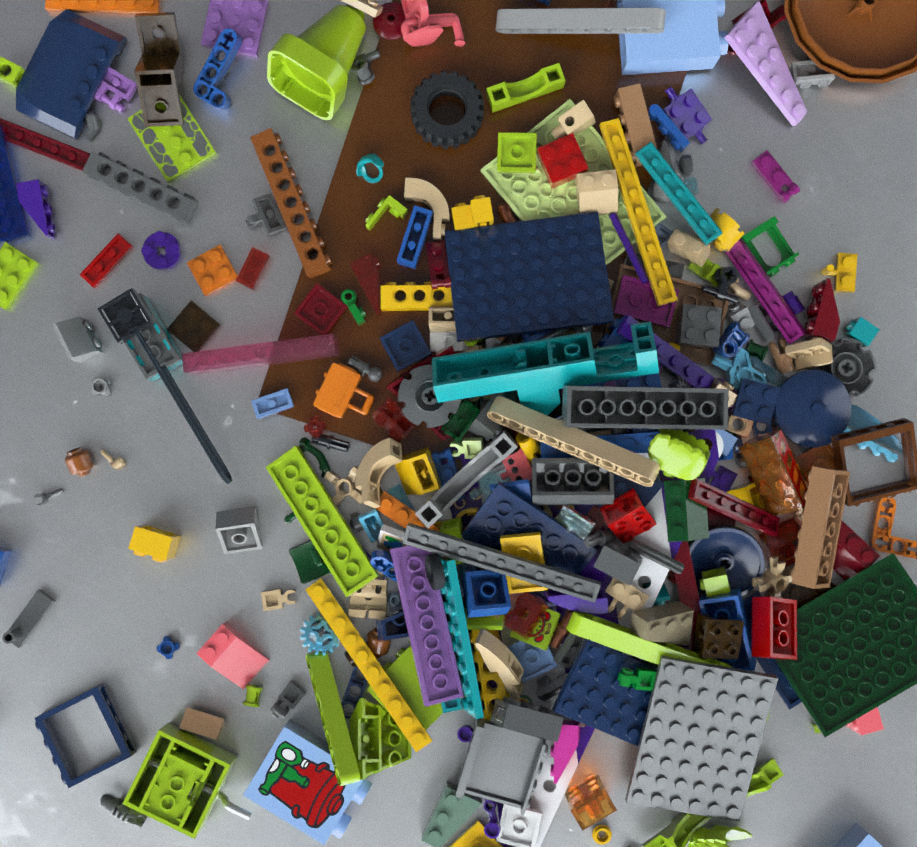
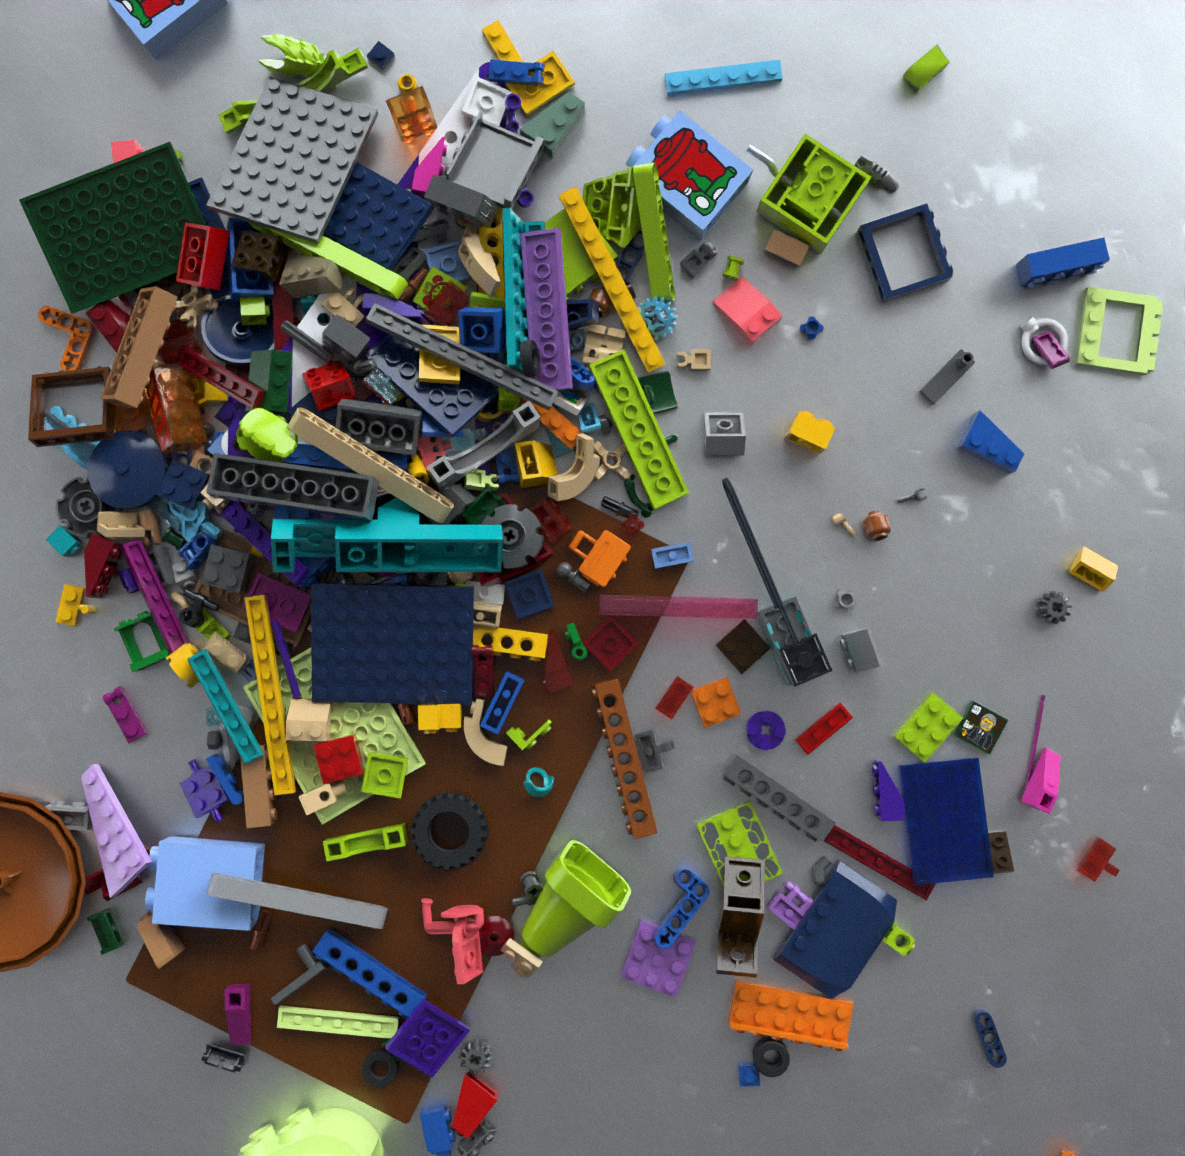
camera: 175 degrees left, 0 degrees up
green plate [617,668,657,691] -> none

